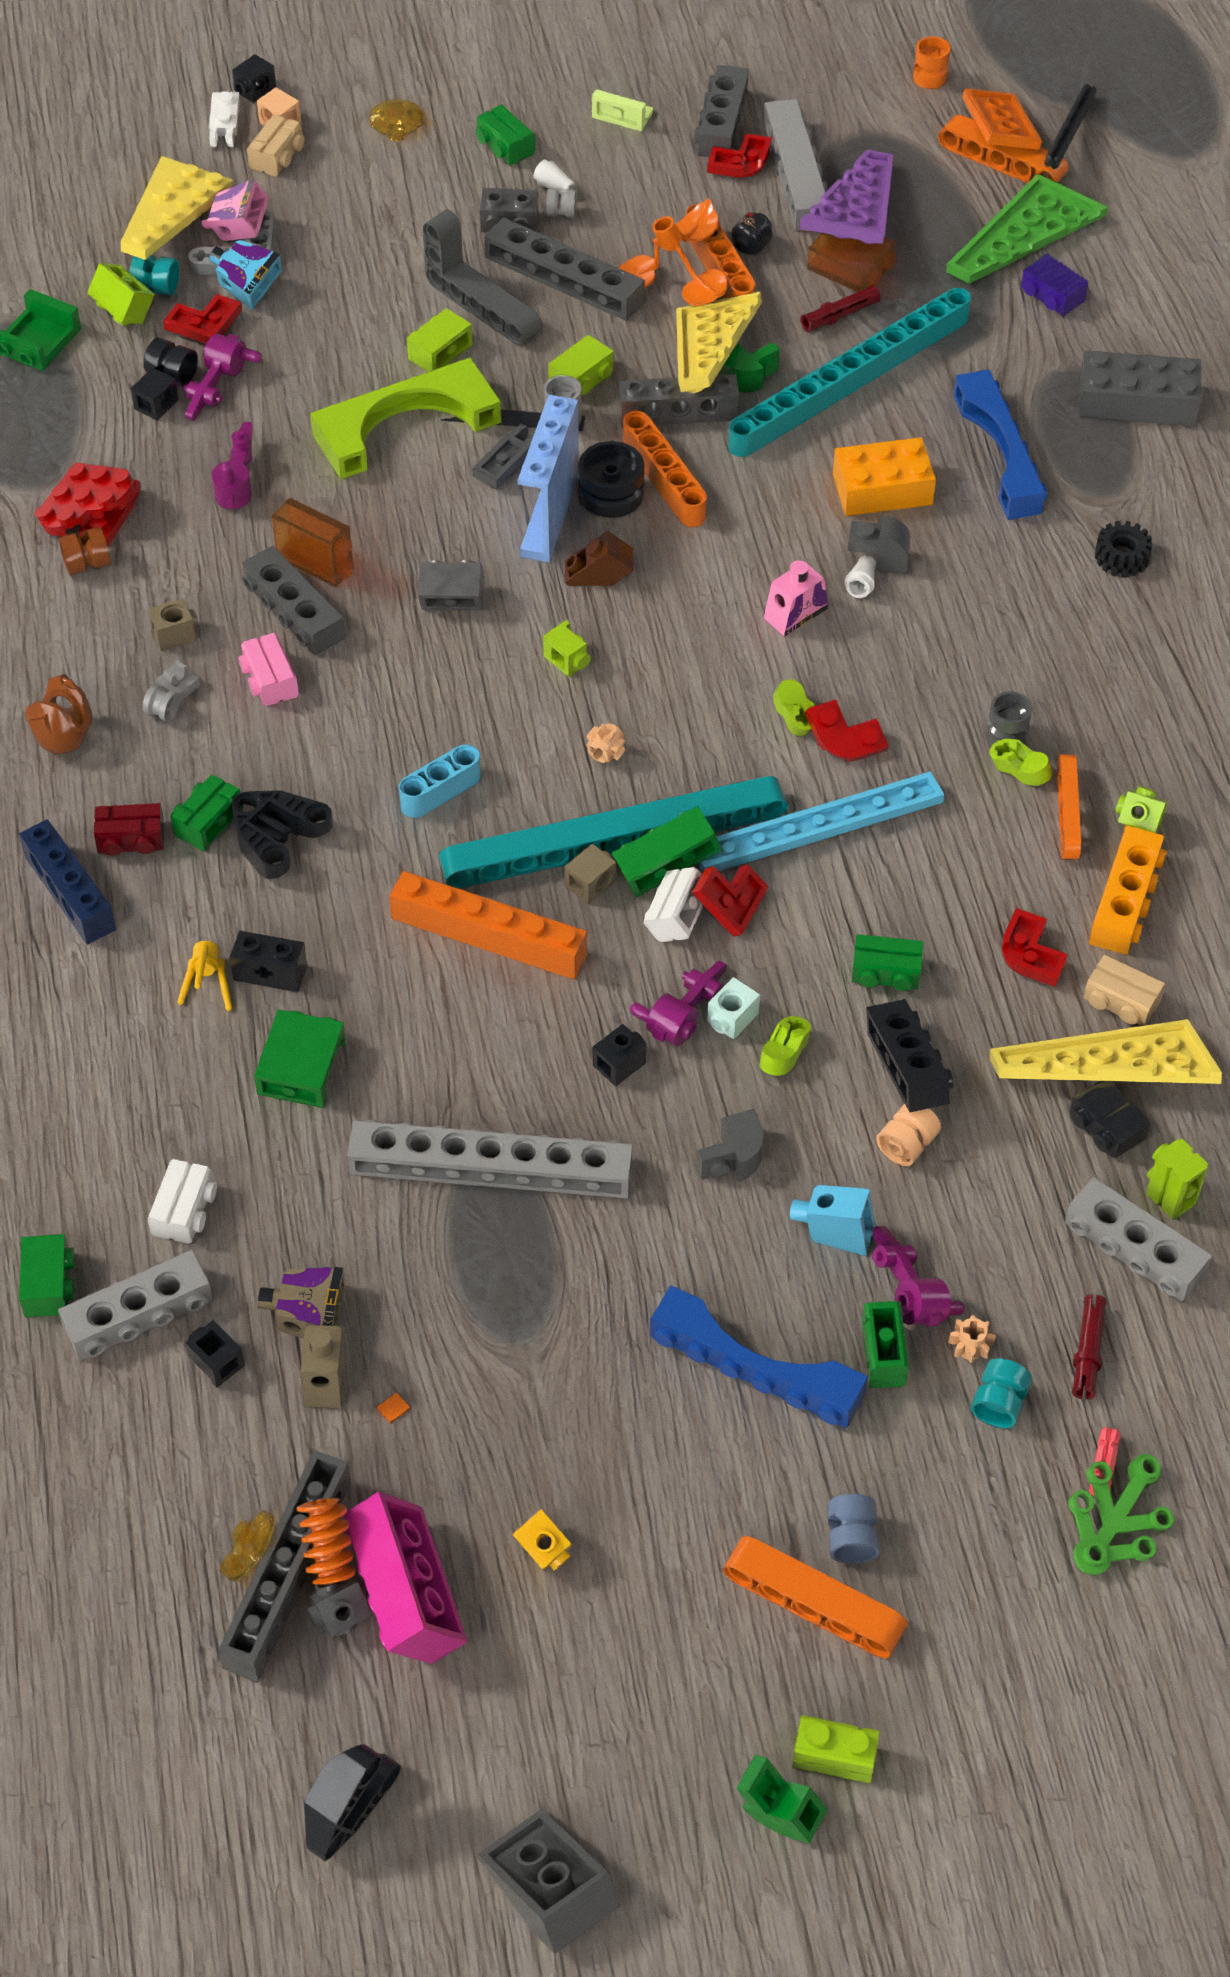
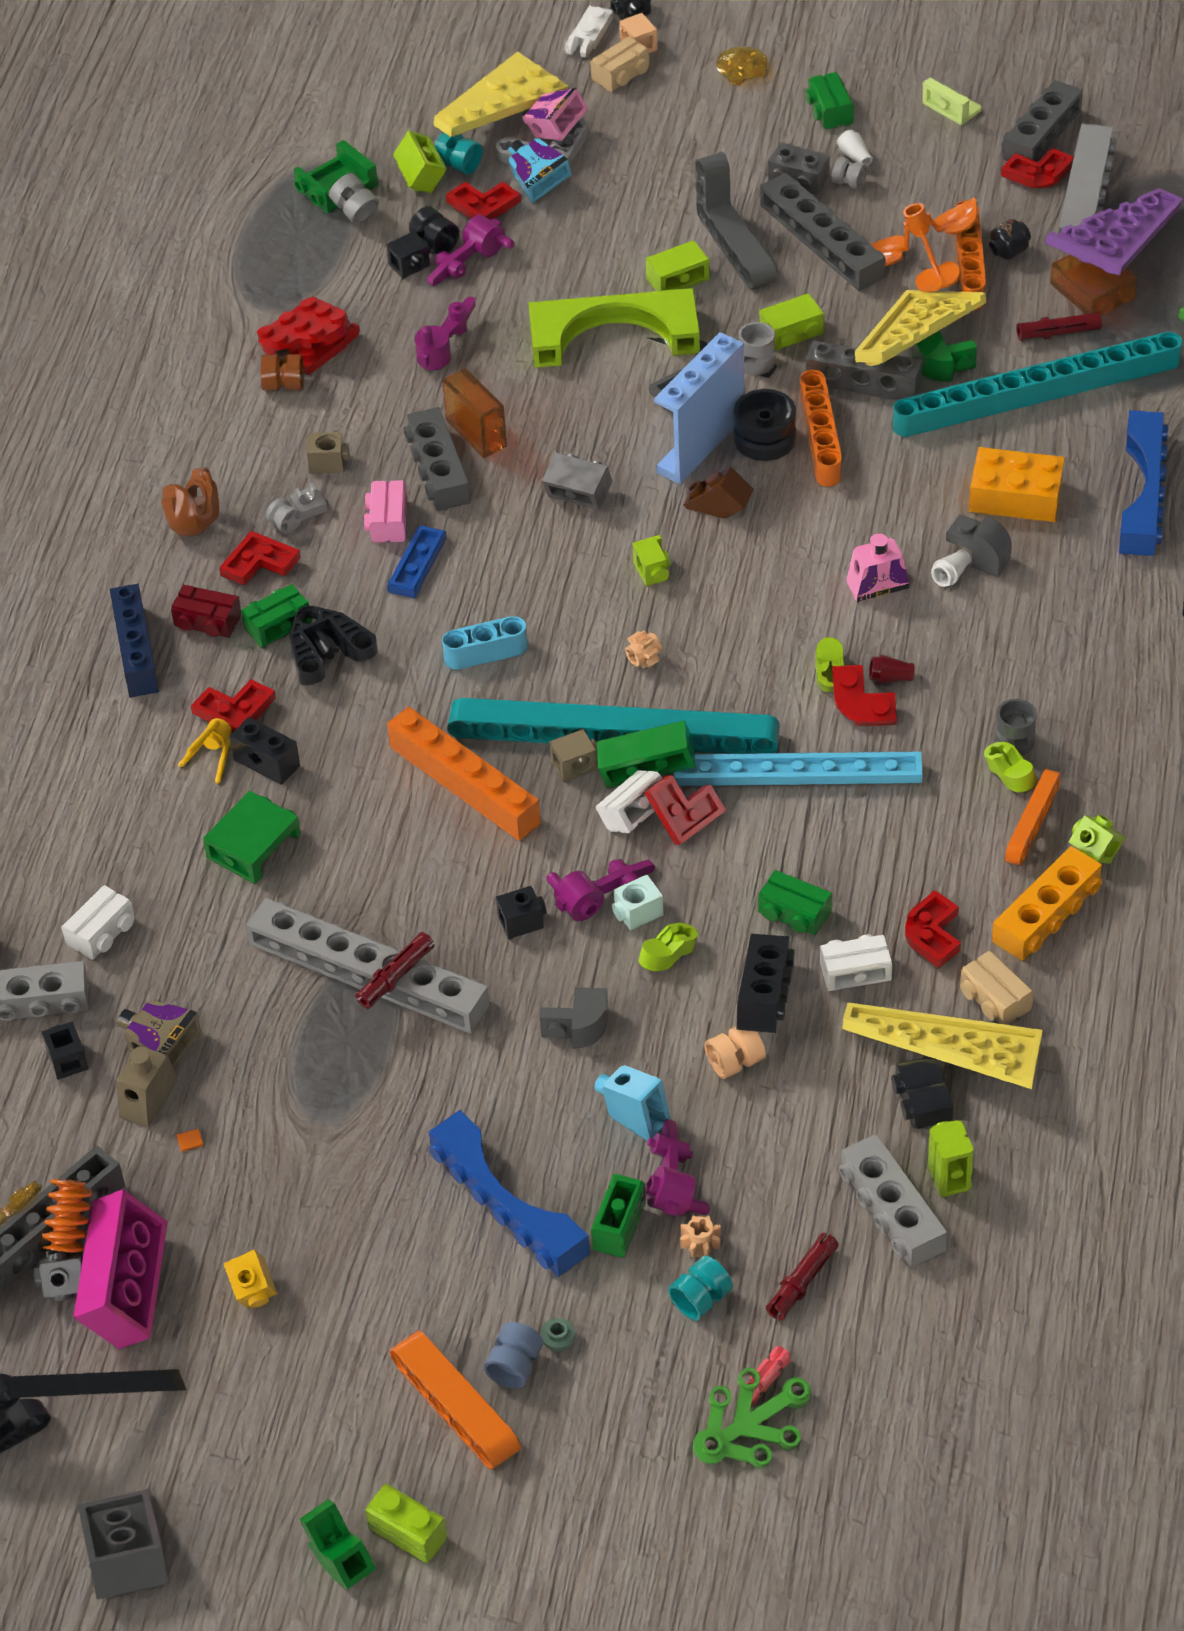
camera: 25 degrees right, 5 degrees down
none -> black sticker [5,1369,186,1398]
none -> red plate [191,679,276,733]
none -> red plate [219,531,301,586]
none -> light grey wheel [329,173,379,224]
none -> dark red pin [355,932,435,1009]
none -> blue tile [387,525,447,598]
none -> sand green plate [540,1318,575,1352]
none -> white brick [820,934,892,991]
none -> dark red cone [869,654,915,684]

